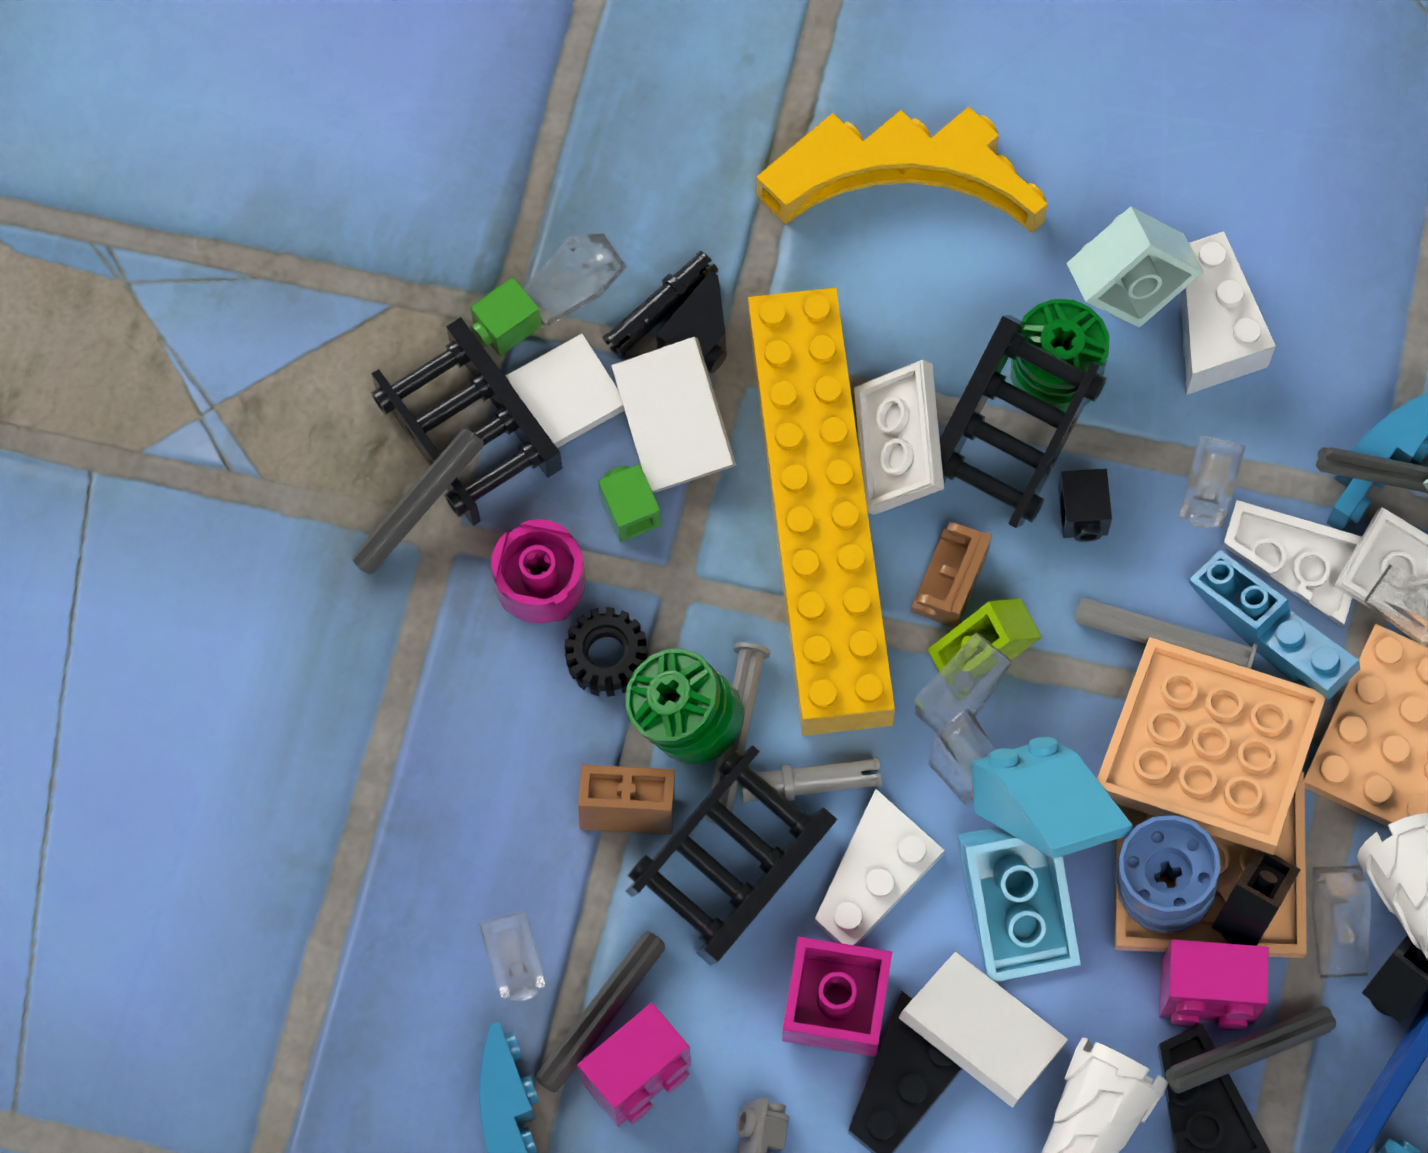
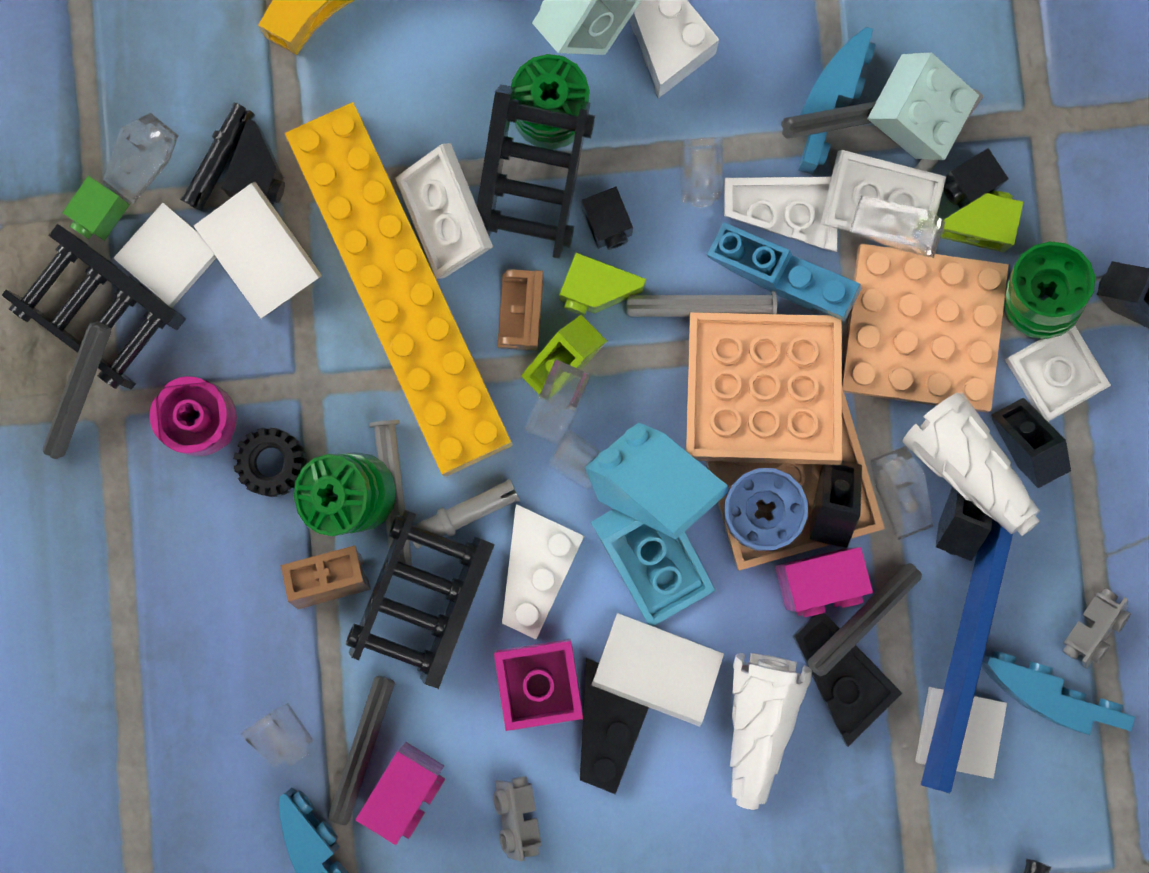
camera: 20 degrees left, 15 degrees up
bright green brick [598,464,662,542] -> none
none -> lime slope [559,253,646,316]

